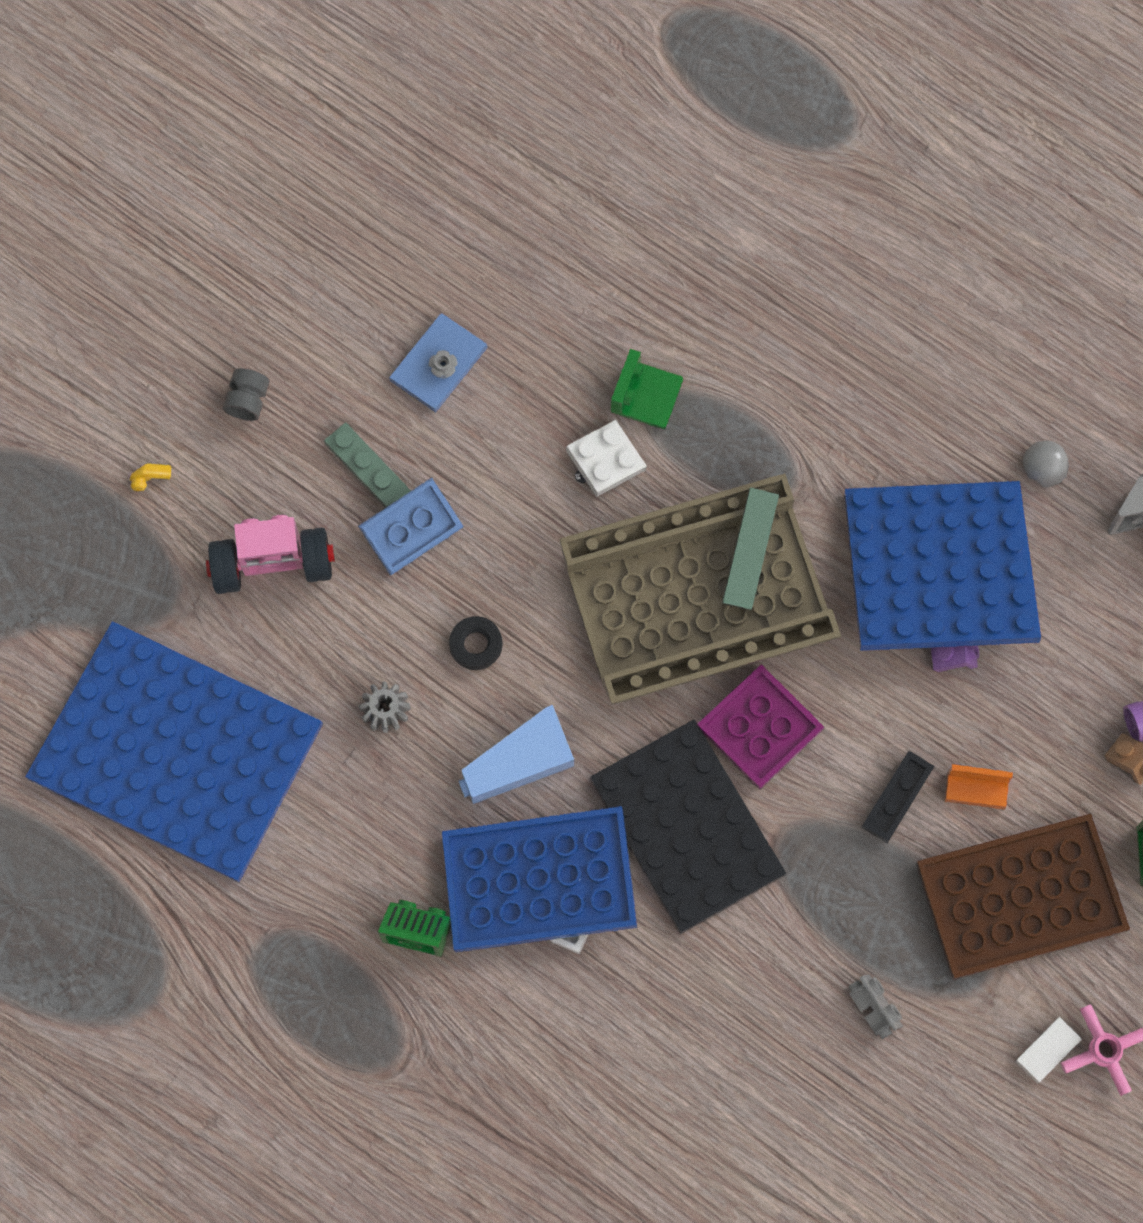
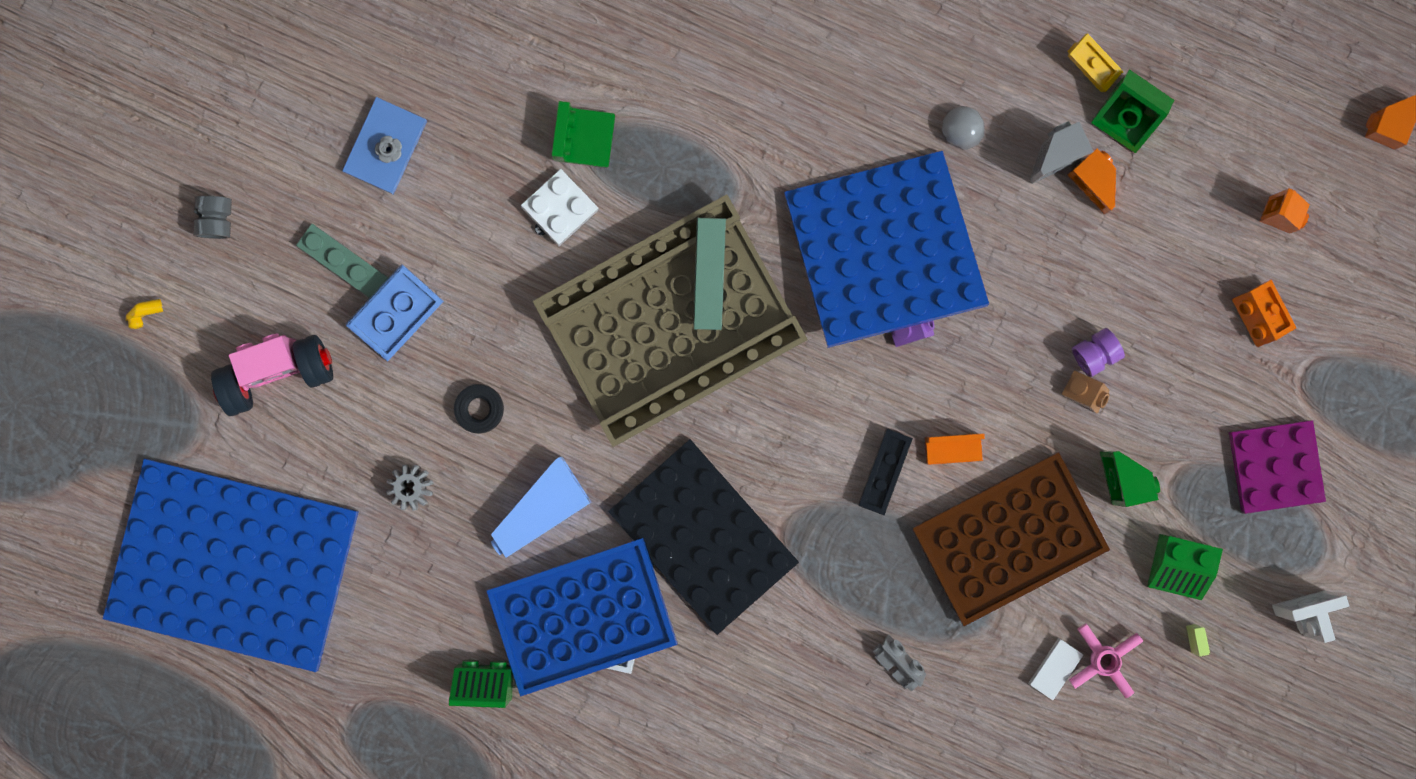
camera: 15 degrees left, 15 degrees up
magenta plate [697,664,824,790] -> none

